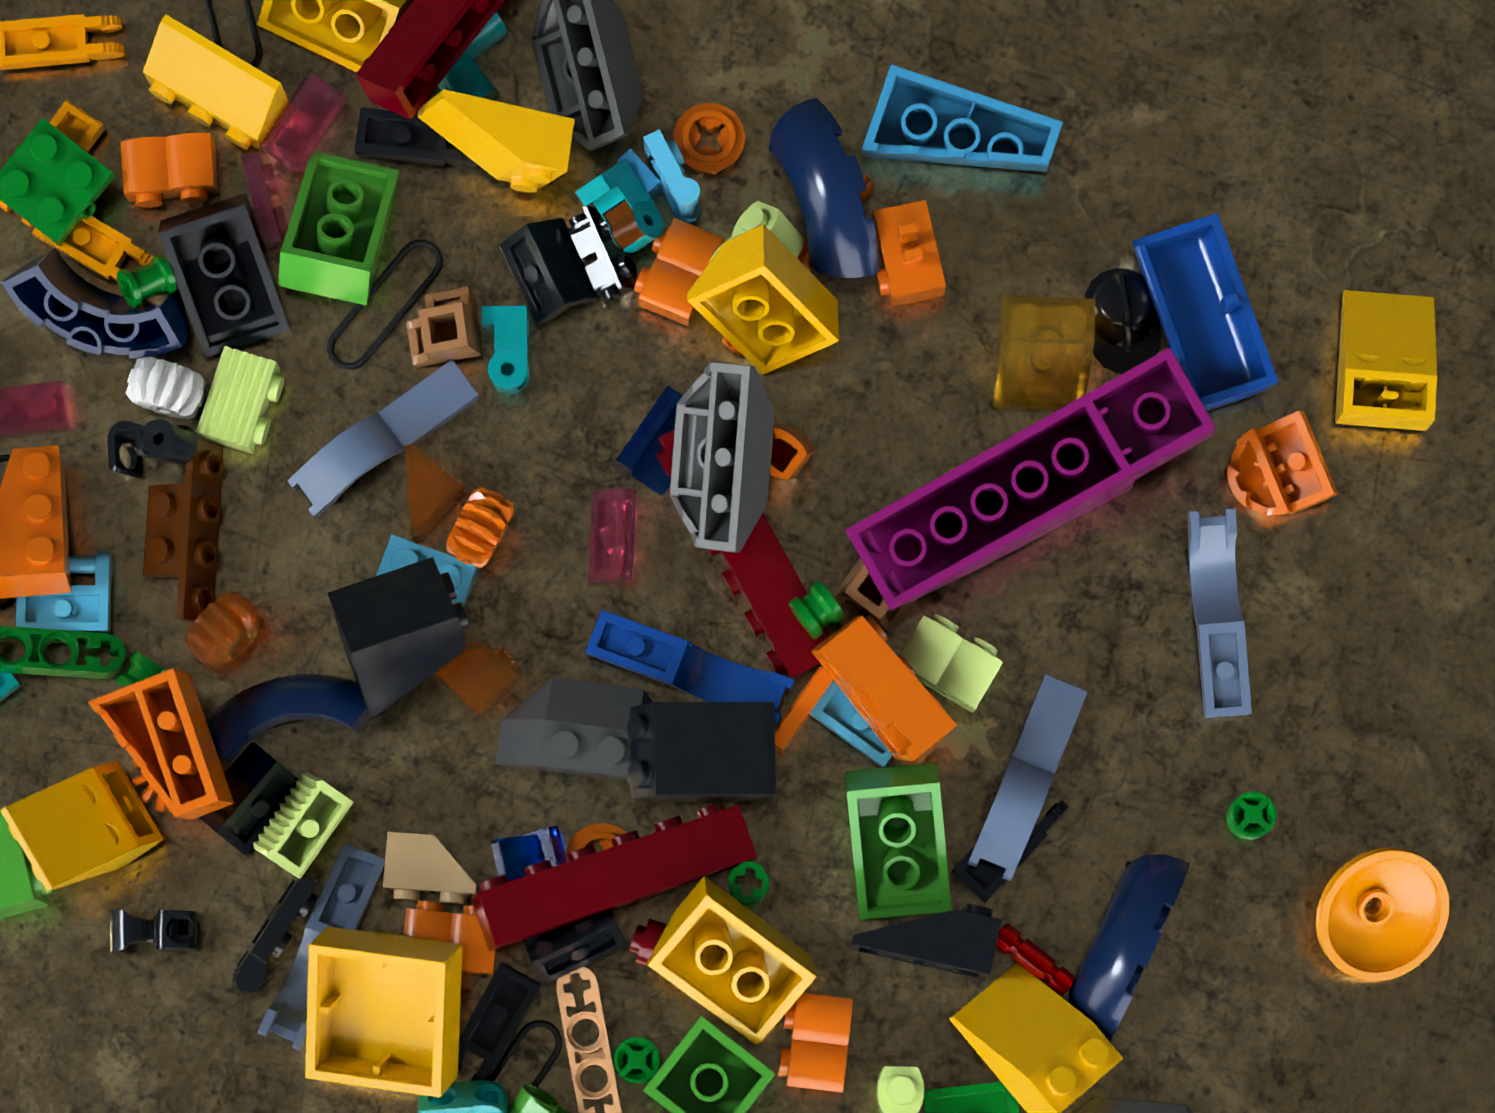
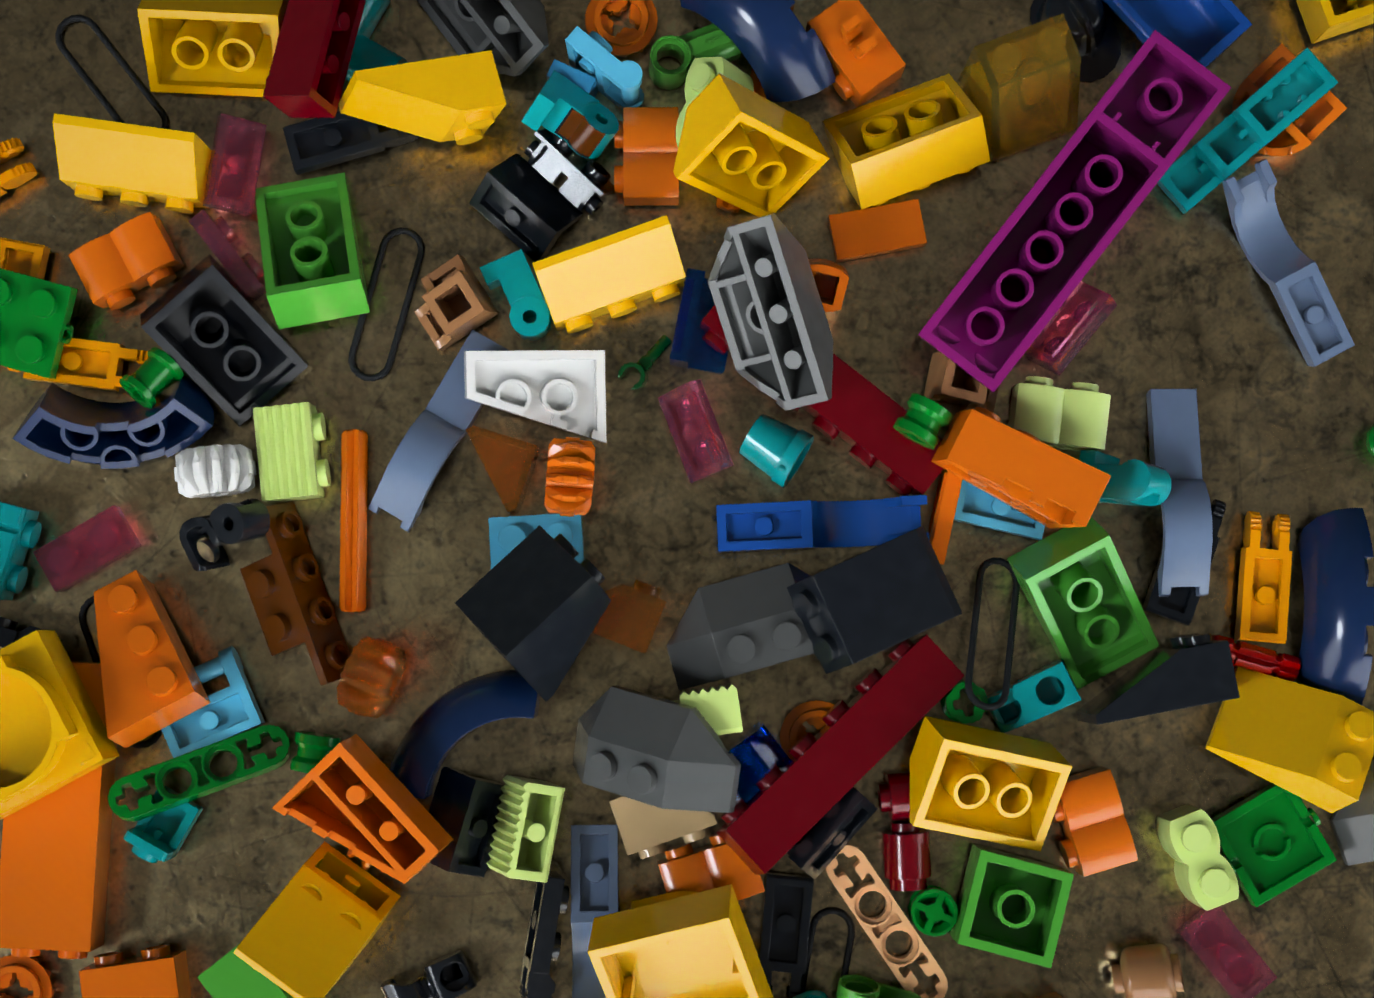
camera: 25 degrees left, 5 degrees up
none -> orange axle [339,429,368,612]
none -> white wing [464,350,607,443]
none -> yellow slope [532,215,686,334]
none -> dark grey wedge [573,685,741,813]
none -> dark green hand [618,335,672,390]
none -> bright green piece [648,23,741,90]
none -> yellowish green brick [673,683,743,735]
none -> teal piece [739,414,814,488]
none -> yellow slope [822,73,990,210]
none -> orange tile [827,199,927,263]
none -> dark red brick [882,820,932,891]
none -> black piece [965,557,1020,711]
none -> teal leg [987,659,1082,733]
none -> clear pink plate [1024,281,1117,376]
none -> teal leg [1079,450,1172,507]
none -> teal slope [1157,47,1339,214]
none -> light orange hinge [1234,511,1293,644]

